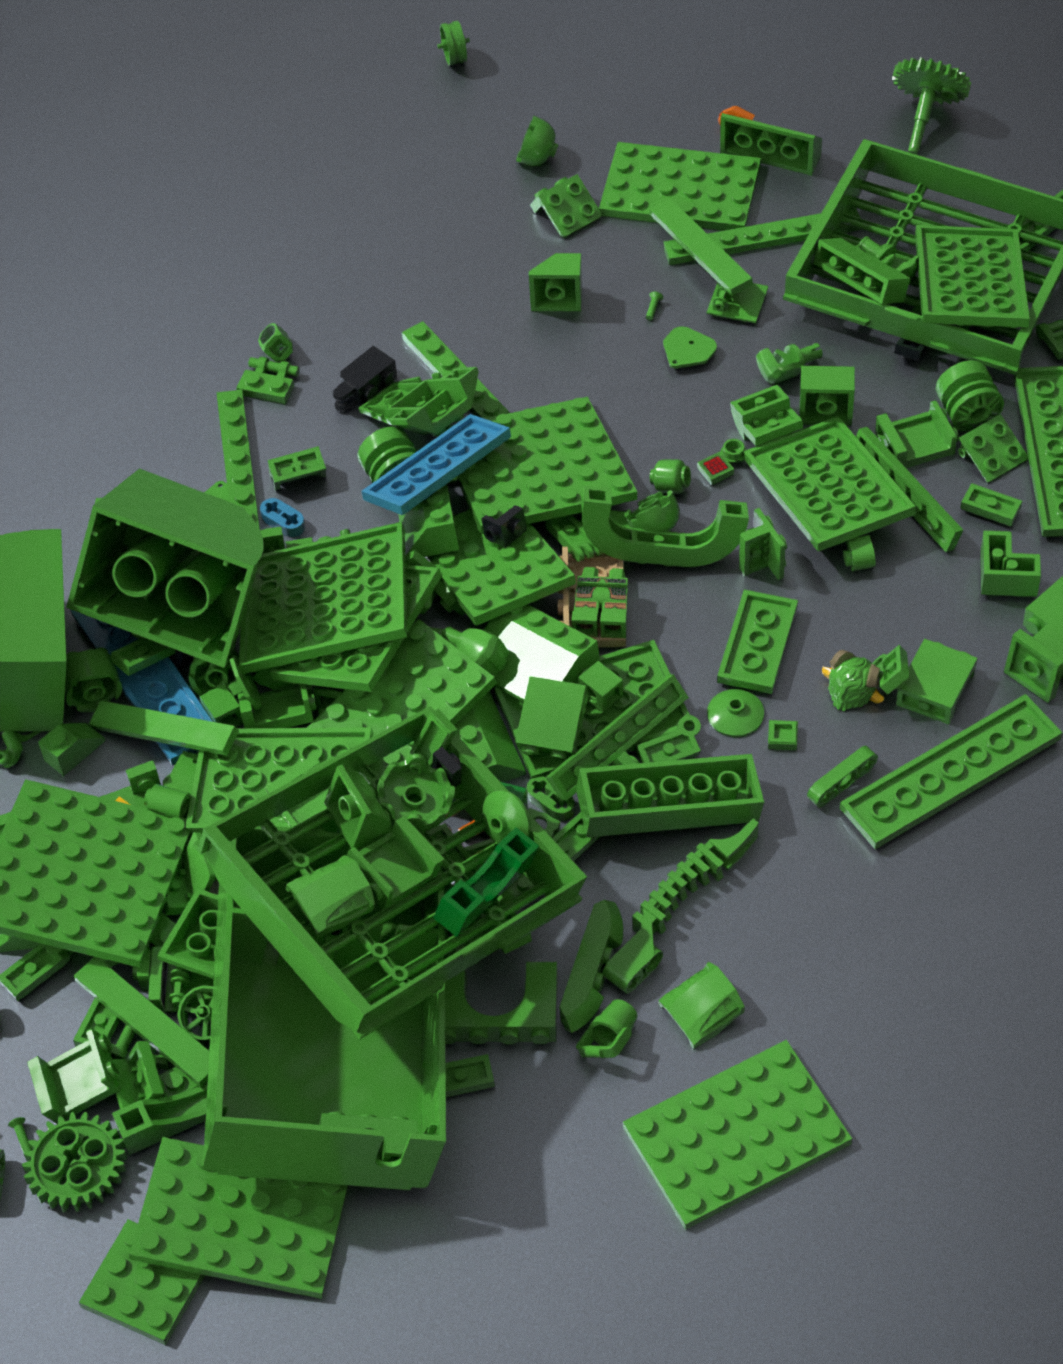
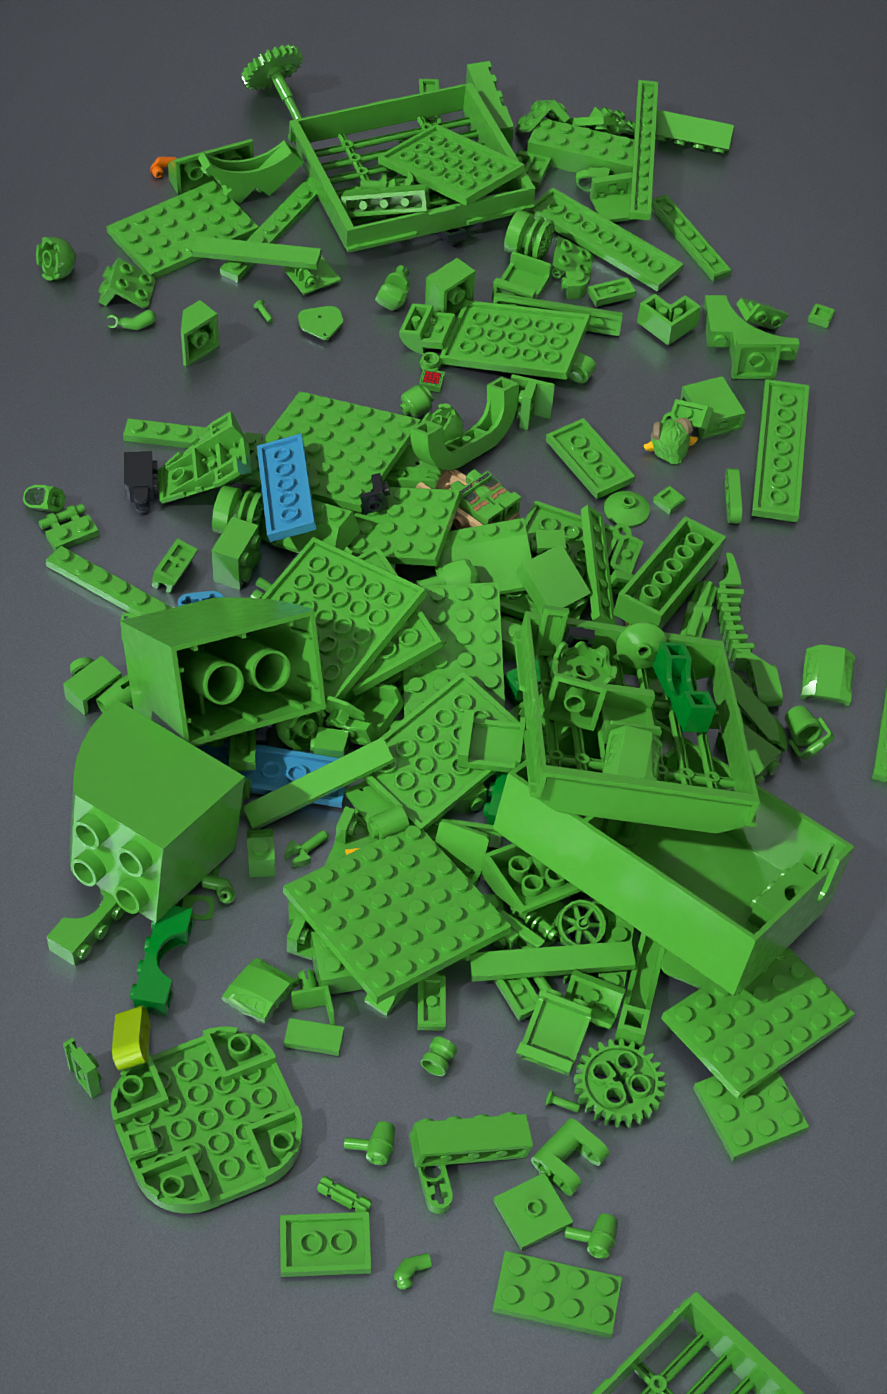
camera: 55 degrees left, 0 degrees up
none -> bright green arm [107,310,156,331]
none -> bright green arch [198,140,304,204]
none -> bright green brick [211,517,262,590]
none -> bright green bar [284,830,329,867]
none -> bright green plate [561,271,588,299]
none -> bright green piece [680,580,717,638]

